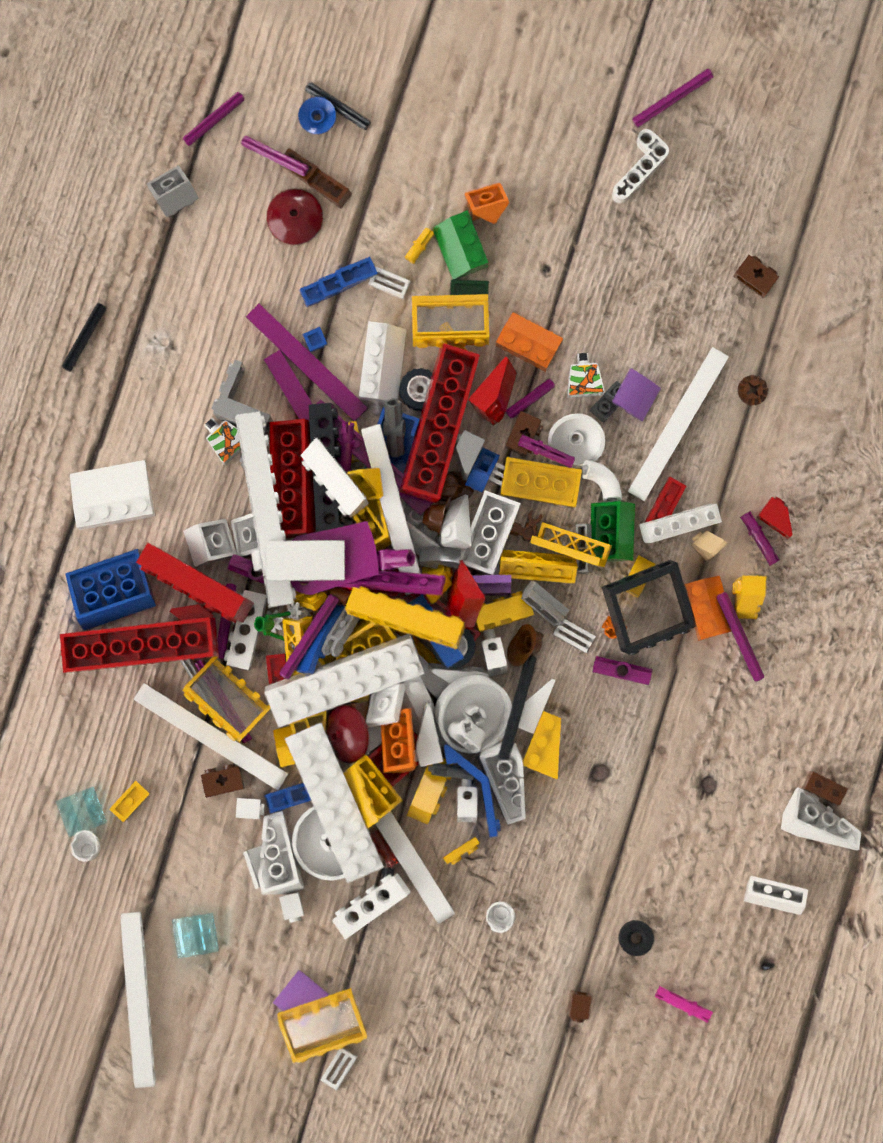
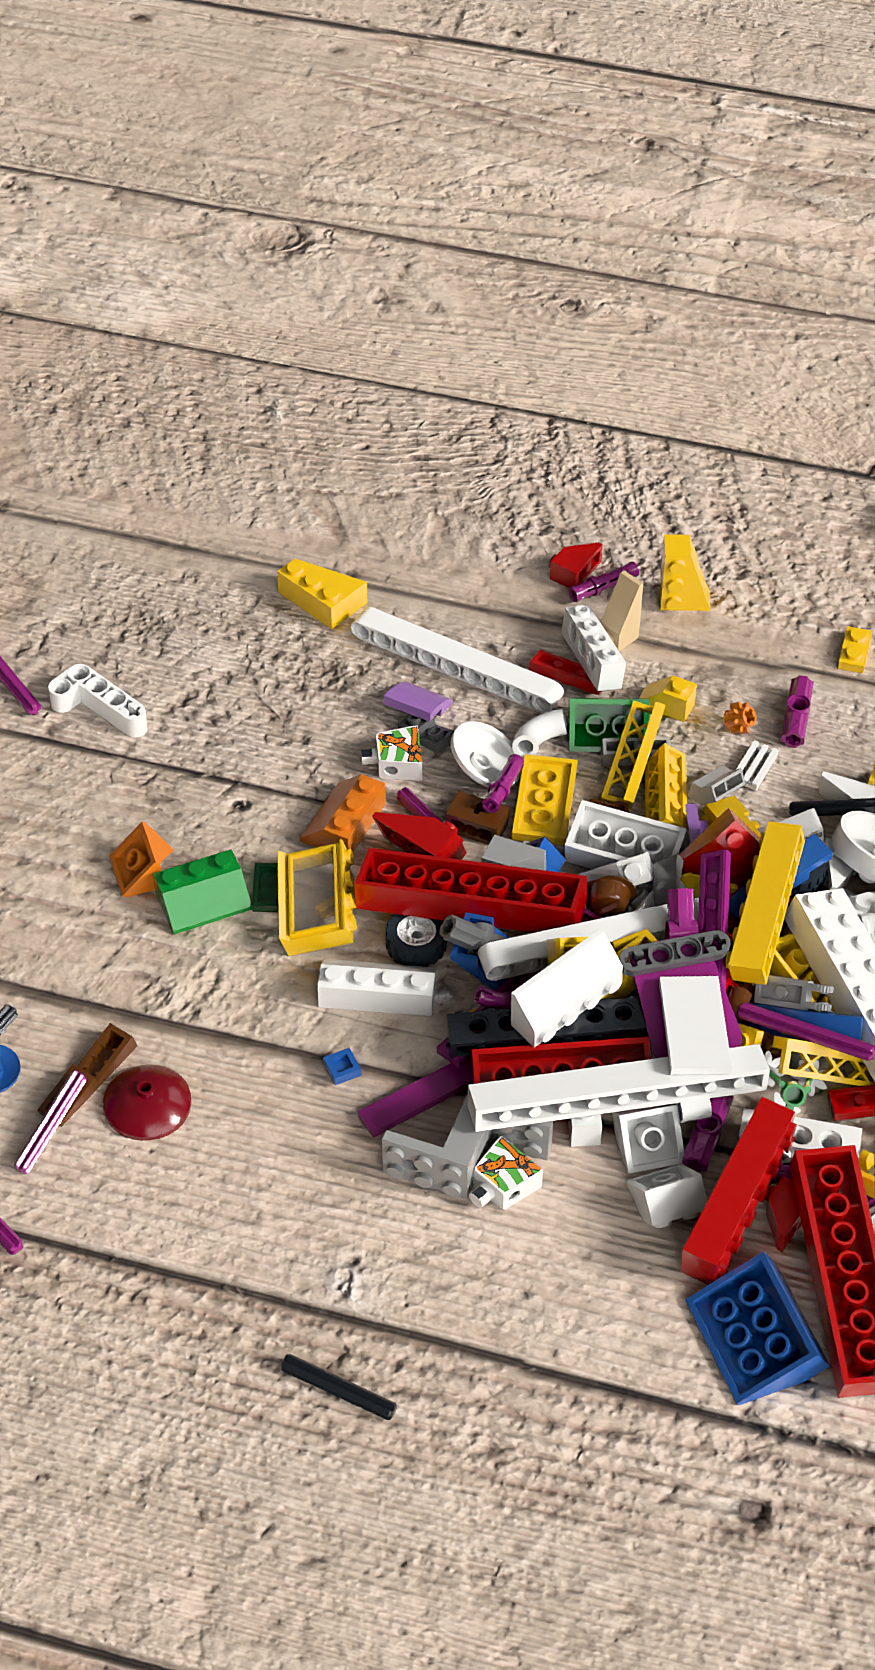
camera: 90 degrees left, 35 degrees down
white slope [70,460,155,530] -> none
light grey slope [146,165,199,217] -> none
magenta tile [246,304,368,421] -> none
blue slope [299,257,378,307] -> none
white tile [368,267,411,299] -> none
yellow axle [404,228,434,264] -> none
reddish brown piece [507,624,544,667] -> none
black window [601,560,696,655] -> none
orange slope [684,575,732,641] -> none
magenta axle [717,592,764,682] -> none
reddish brown brick [733,255,779,299] -> none
reddish brown gear [737,375,768,405] -> none
none -> yellow wedge [277,558,367,629]
none -> dark grey beam [619,931,730,976]
none -> yellow plate [838,626,872,673]

